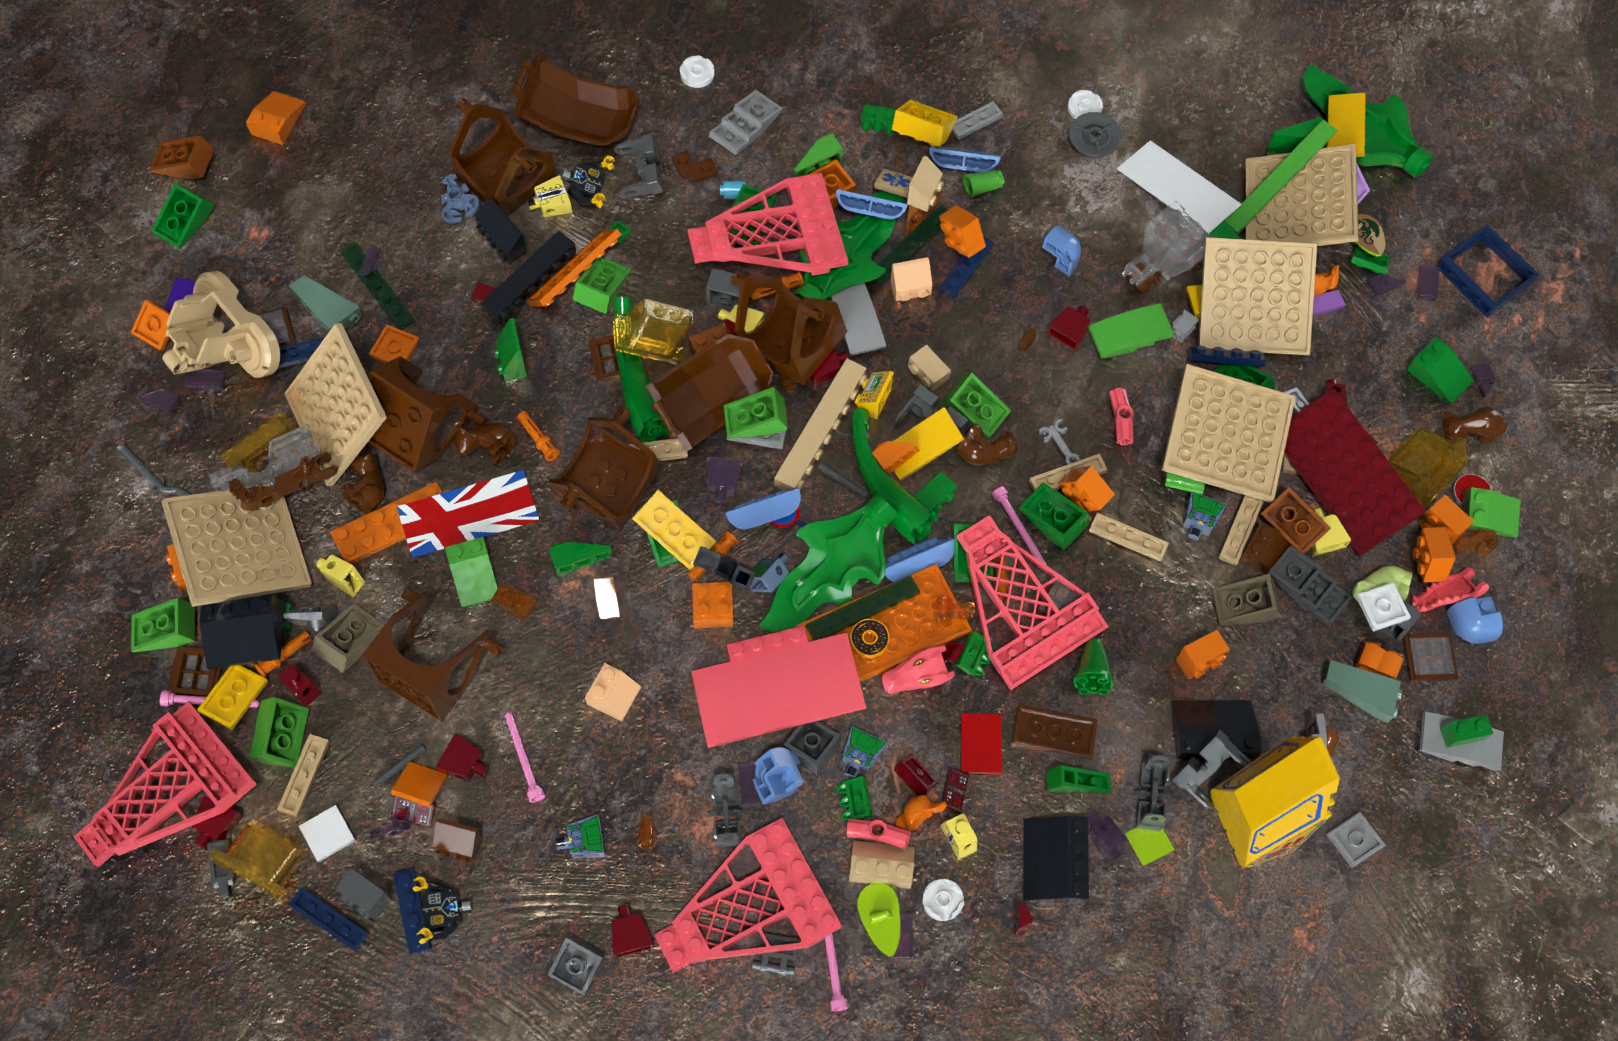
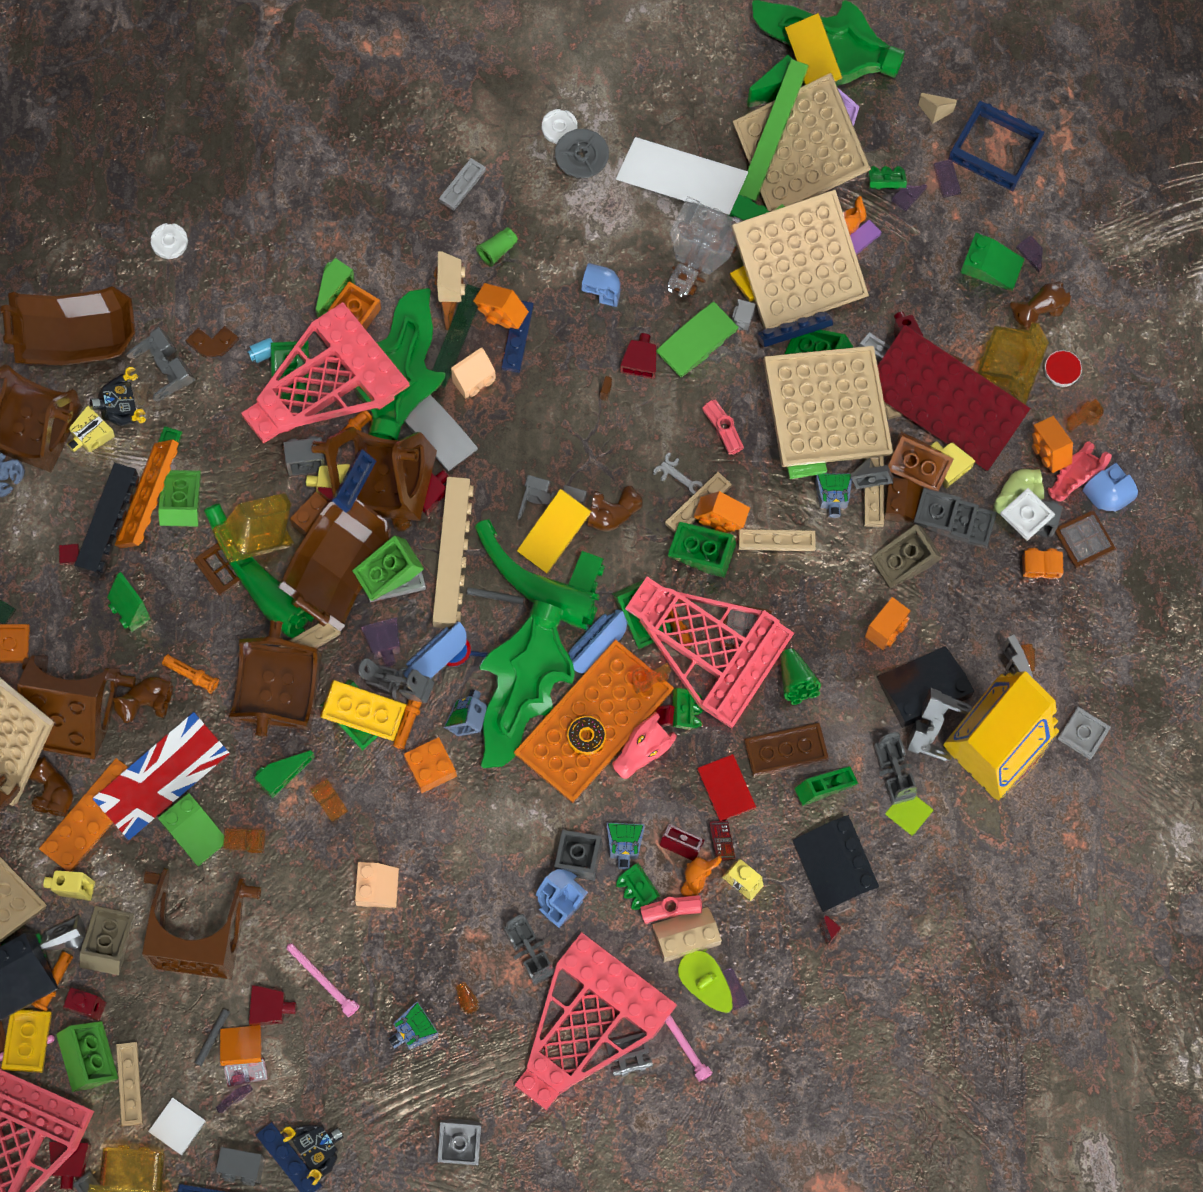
camera: 25 degrees left, 5 degrees up
slope [432,818,483,863] -> none
black slope [475,197,527,265] -> none
dark red torso [611,905,654,958] -> none
coral slope [691,625,866,748] -> none
black arch [693,545,756,591] -> none
light grey slope [709,90,783,155] -> none
clear purple tile [738,762,762,805] -> none
clear green tile [806,575,920,641] -> none
medium blue brick [836,189,908,219] -> none
yellow slope [855,371,894,420] -> none
green plate [861,104,897,135] -> none
orange slope [872,441,920,474] -> none
tan tile [874,169,913,198] -> none
yellow slope [892,100,958,147] -> none
tan brick [908,345,951,391] -> none
white tile [922,879,964,921] -> none
medium blue brick [930,146,1001,172] -> none
bright green slope [941,373,1011,439] -> none
bright pink piece [991,486,1046,565] -> none
clear purple torso [1088,811,1127,864] -> none
sand green slope [1321,660,1402,724] -> none
shield [1355,214,1386,256] -> none
orange brick [1418,495,1474,545] -> none
light grey slope [1419,712,1504,771] -> none
green brick [1440,715,1494,748] -> none
bright green slope [1461,487,1521,538] -> none
none -> dark blue plate [332,449,376,513]
none -> dark grey piece [358,658,434,703]
none -> dark grey slope [851,458,893,489]
none -> tan slope [918,93,957,123]

